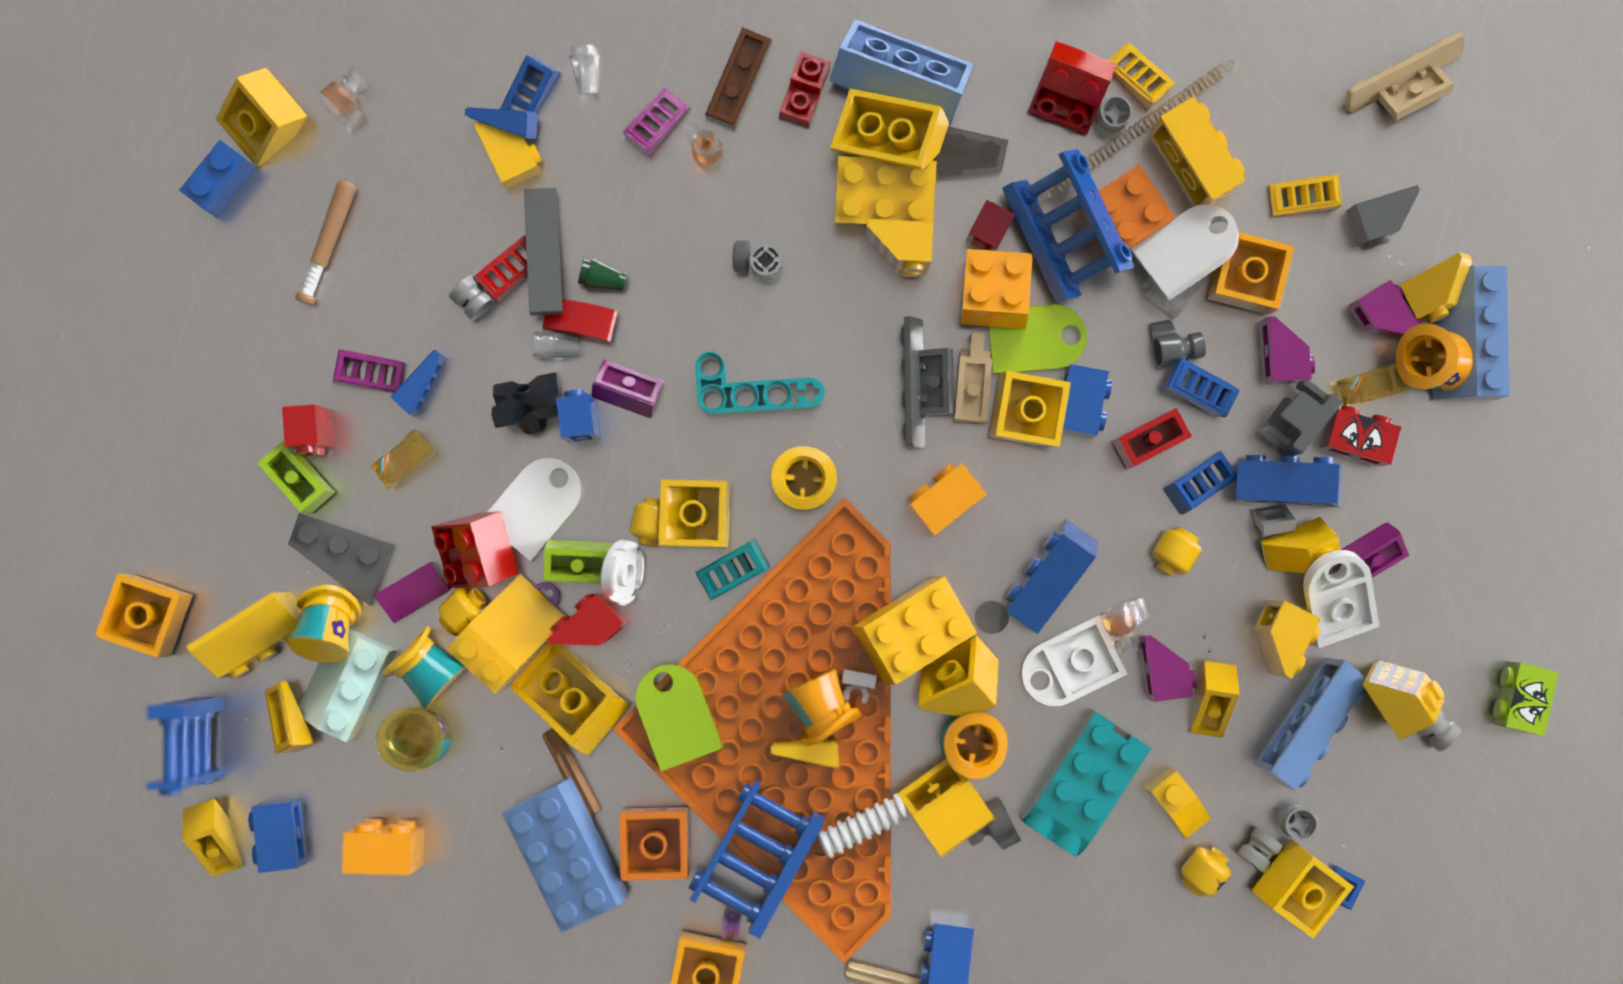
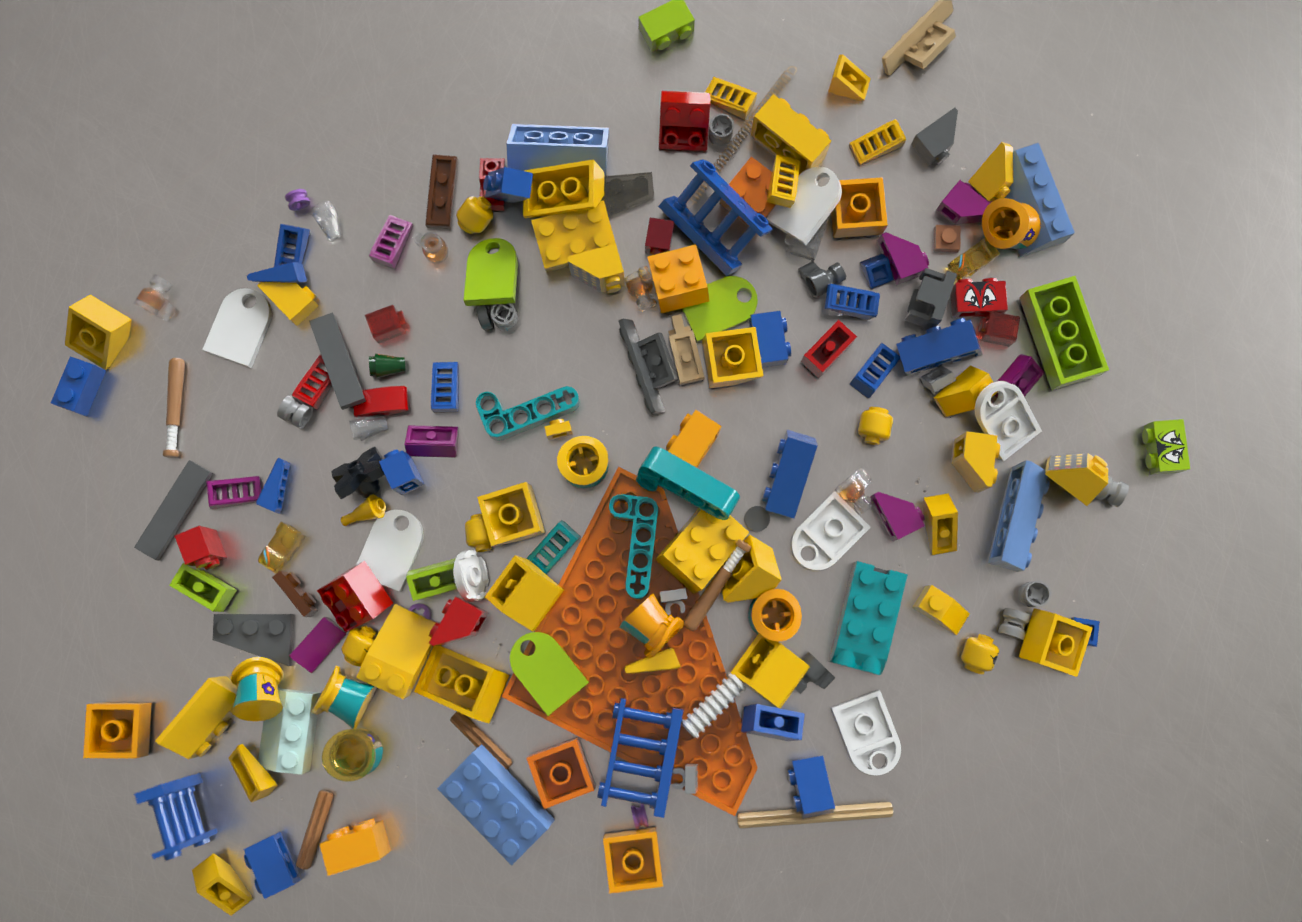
camera: 15 degrees left, 5 degrees down
none -> dark grey tile [134,460,213,561]
none -> white tile [202,288,272,368]
none -> reddish brown plate [272,570,318,617]
none -> medium lavender bush [285,189,310,211]
none -> medium nougat axle [296,790,333,870]
none -> yellow cone [340,494,386,526]
none -> clear red brick [365,304,407,344]
none -> blue slope [431,362,459,412]
none -> yellow head [456,196,493,234]
none -> lime tile [463,238,518,306]
none -> blue brick [483,167,533,203]
none -> yellow slope [485,555,564,631]
none -> yellow plate [544,419,573,440]
none -> teal beam [609,494,658,599]
none -> clear piece [625,266,657,311]
none -> teal beam [636,446,740,520]
none -> light grey tile [672,764,698,794]
none -> medium nougat piece [684,539,751,631]
none -> blue brick [741,704,805,741]
none -> yellow slope [766,154,800,208]
none -> yellow slope [828,54,871,101]
none -> white tile [831,690,901,775]
none -> blue slope [860,254,894,289]
none -> nougat plate [934,225,961,252]
none -> clear red brick [978,311,1020,347]
none -> lime brick [1019,275,1109,390]

